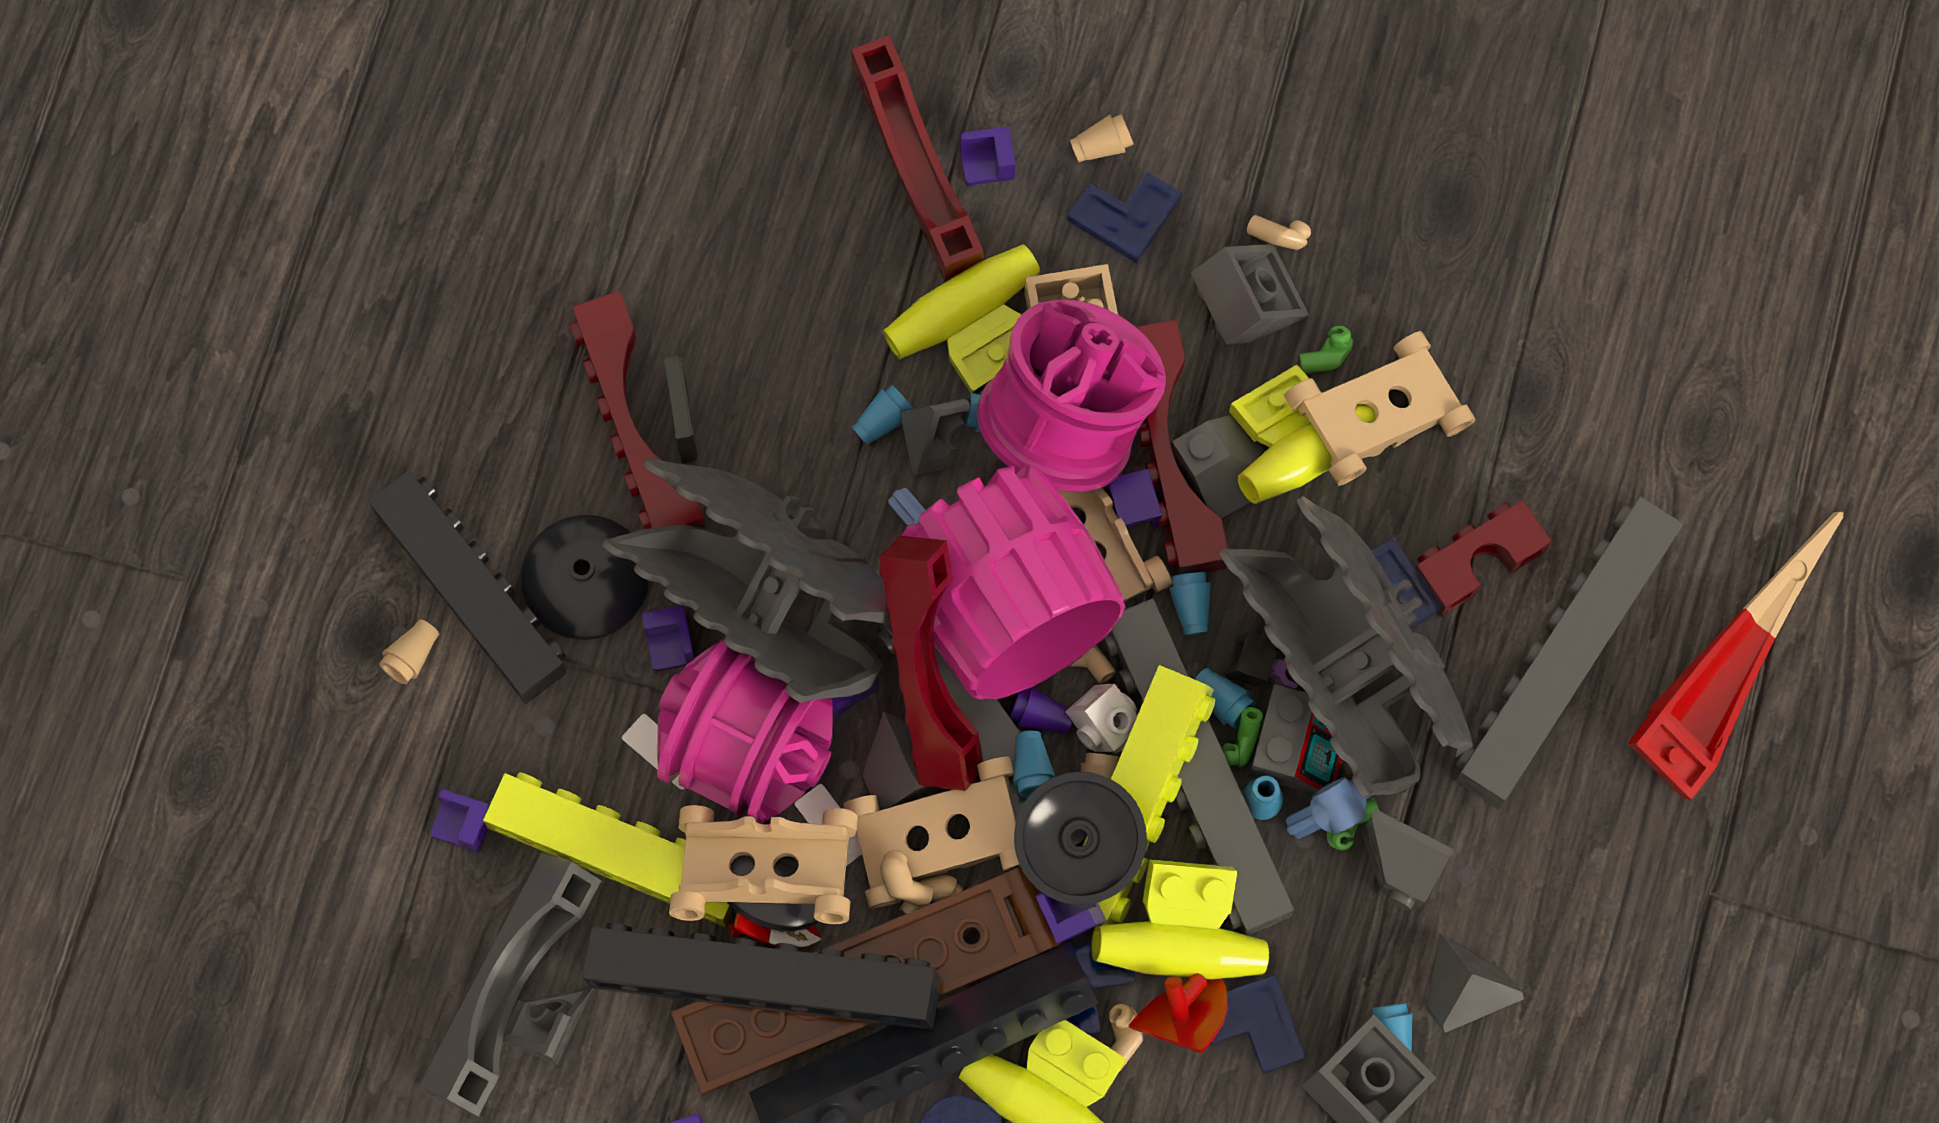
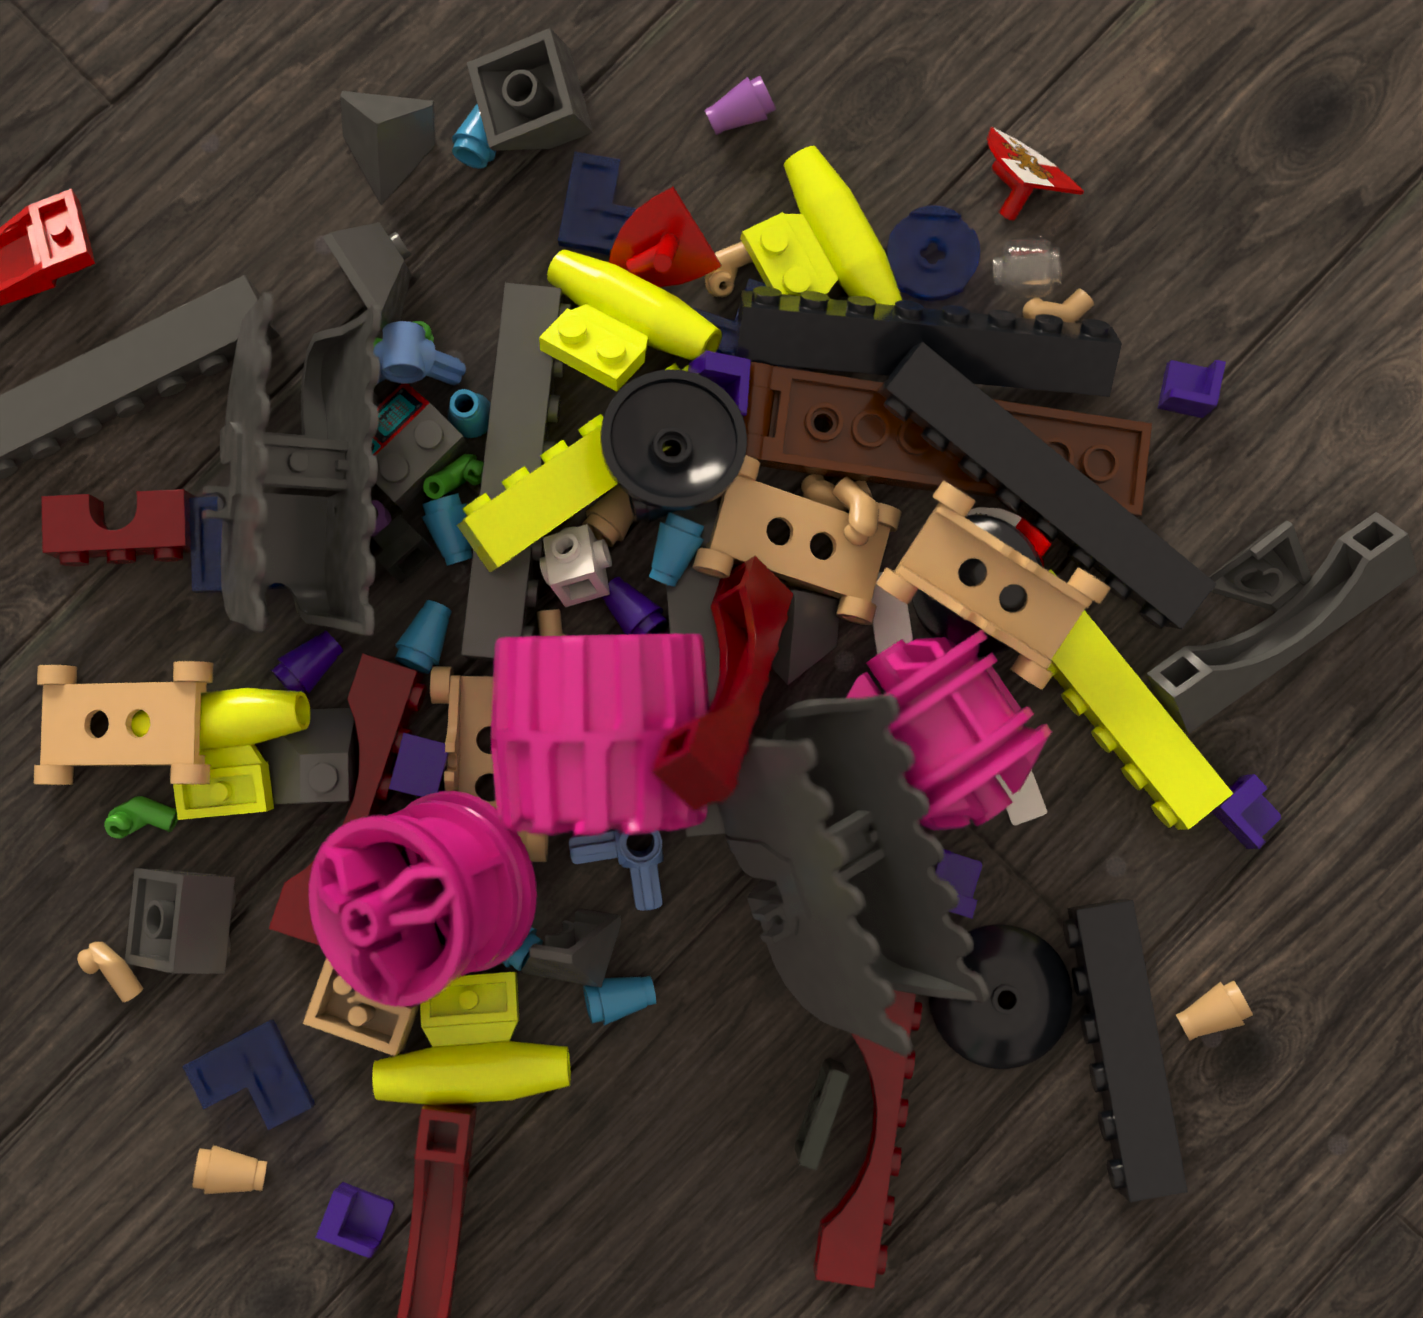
camera: 150 degrees left, 10 degrees up
none -> dark purple cone [271,630,344,694]

